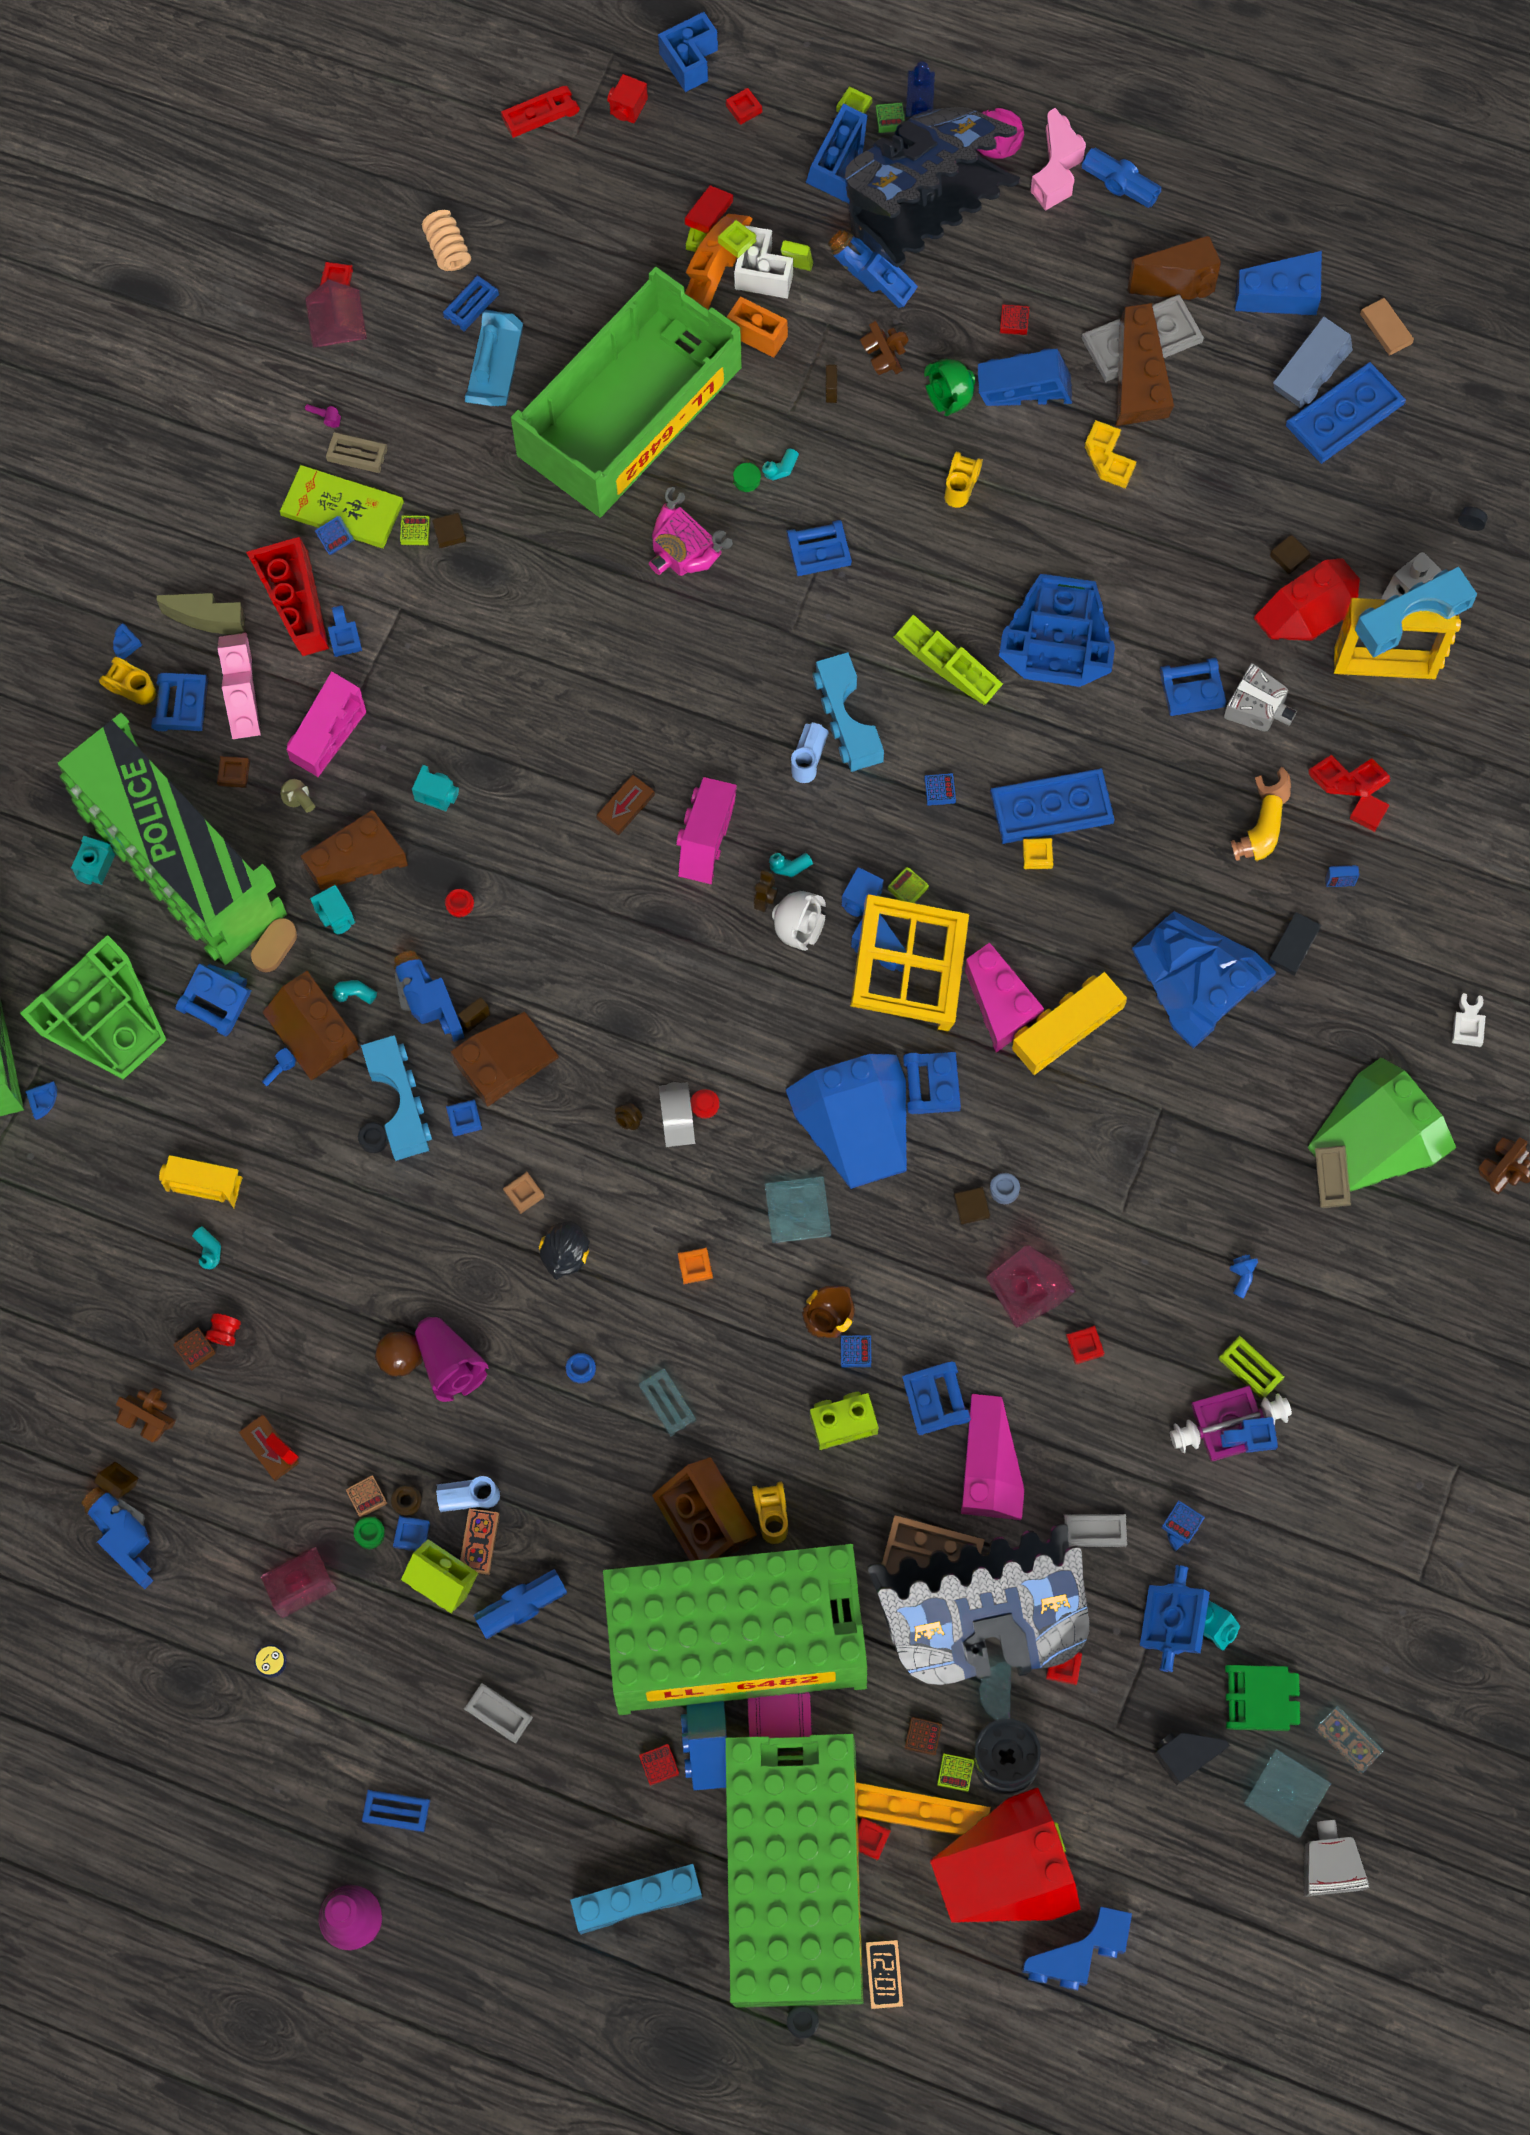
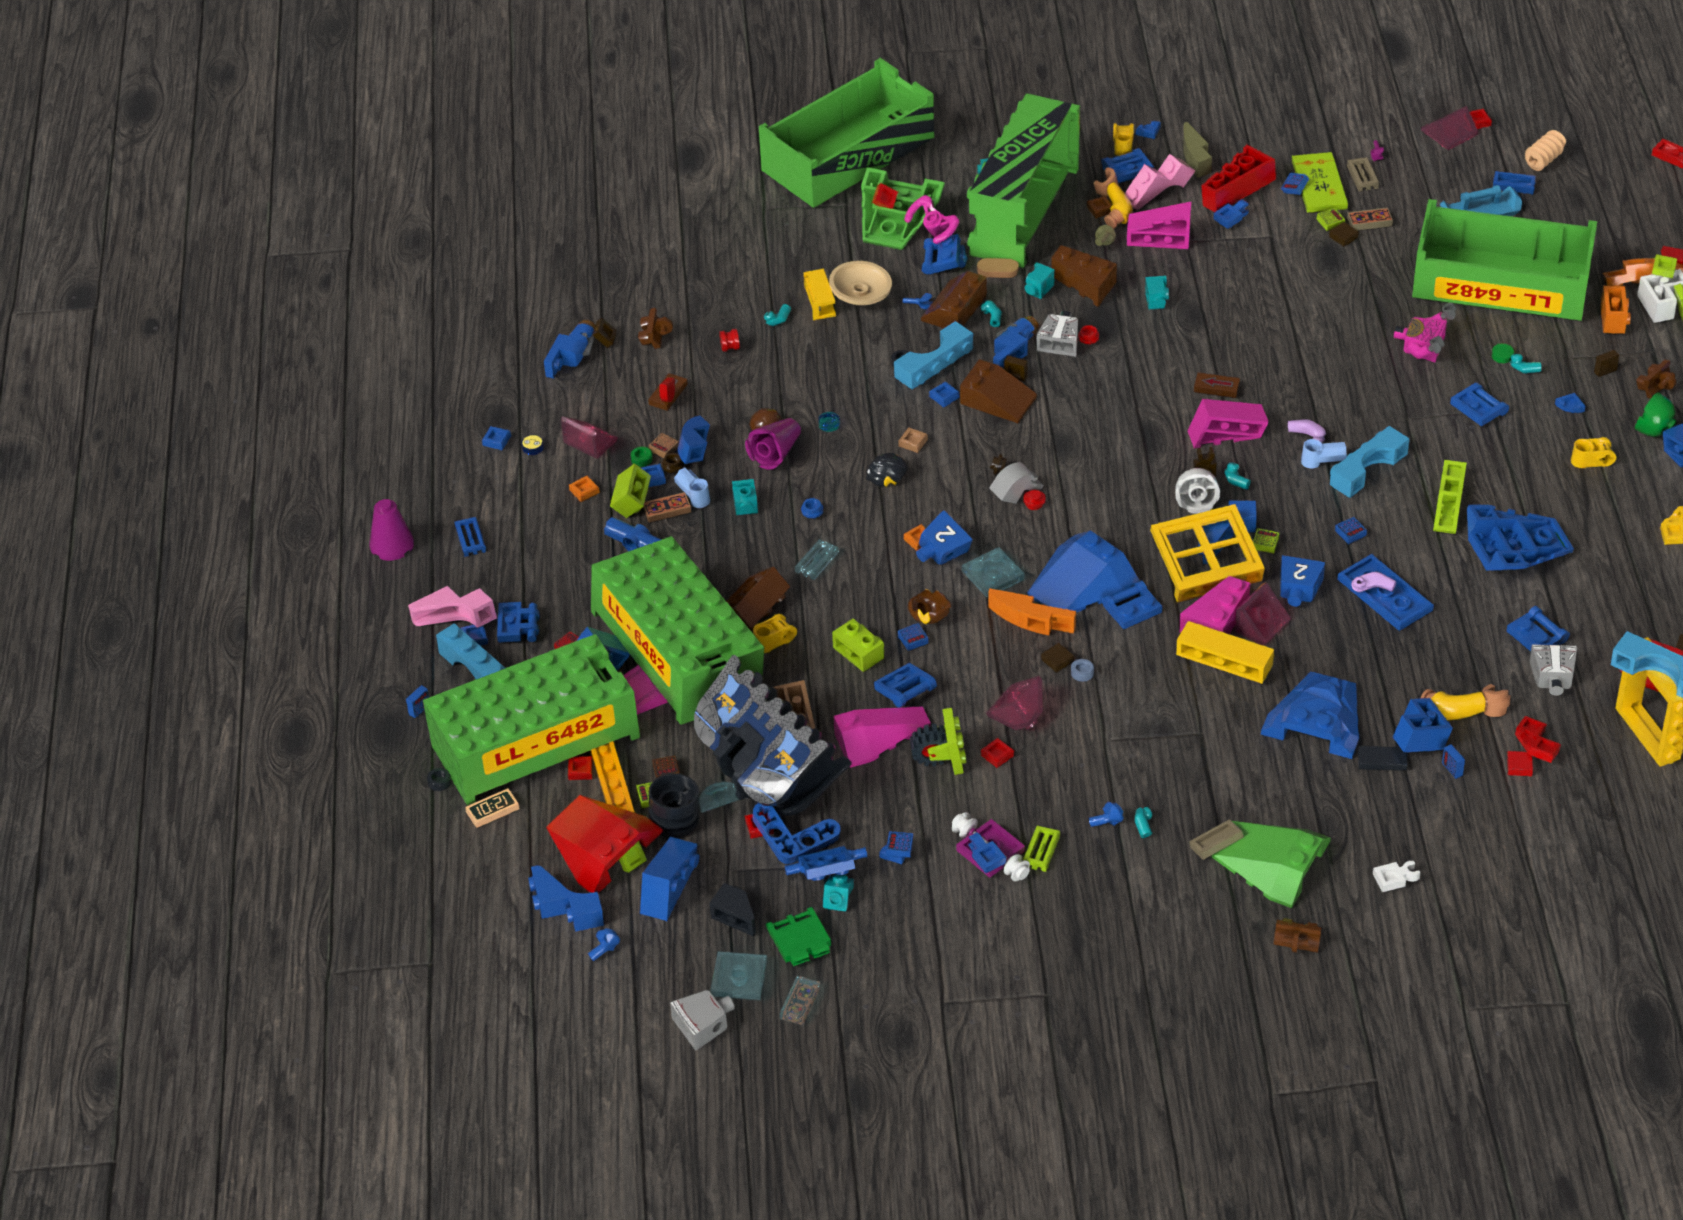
camera: 65 degrees right, 25 degrees down
blue tile [26,1081,57,1120] -> none
tile [173,1328,216,1371] -> none
light grey tile [464,1683,533,1744] -> none
yellow tile [1023,838,1053,869] -> none
light grey tile [1064,1514,1127,1547] -> none
none -> blue tile [406,685,429,718]
none -> bright pink arch [408,586,497,628]
none -> blue tile [461,625,488,646]
none -> blue tile [482,426,511,450]
none -> blue plate [497,602,540,642]
none -> orange tile [569,476,600,502]
none -> blue plate [588,929,620,961]
none -> blue wedge [640,837,699,921]
none -> blue brick [678,416,710,464]
none -> teal brick [732,479,758,515]
none -> blue beam [752,803,840,864]
none -> tile [818,412,840,432]
none -> tan dish [829,261,892,305]
none -> red tile [872,183,898,209]
none -> dark pink piece [904,195,959,244]
none -> plate [910,708,967,775]
none -> blue torso [916,510,973,565]
none -> orange slope [988,588,1076,636]
none -> light grey torso [1037,311,1078,357]
none -> piece [1094,167,1133,229]
none -> teal arm [1135,807,1152,838]
none -> clear pink slope [1235,582,1291,646]
none -> blue torso [1280,555,1325,607]
none -> lavender arm [1288,419,1326,443]
none -> tile [1347,208,1393,230]
none -> lavender arm [1352,572,1396,592]
none -> blue brick [1393,698,1453,752]
none -> blue tile [1555,393,1586,413]

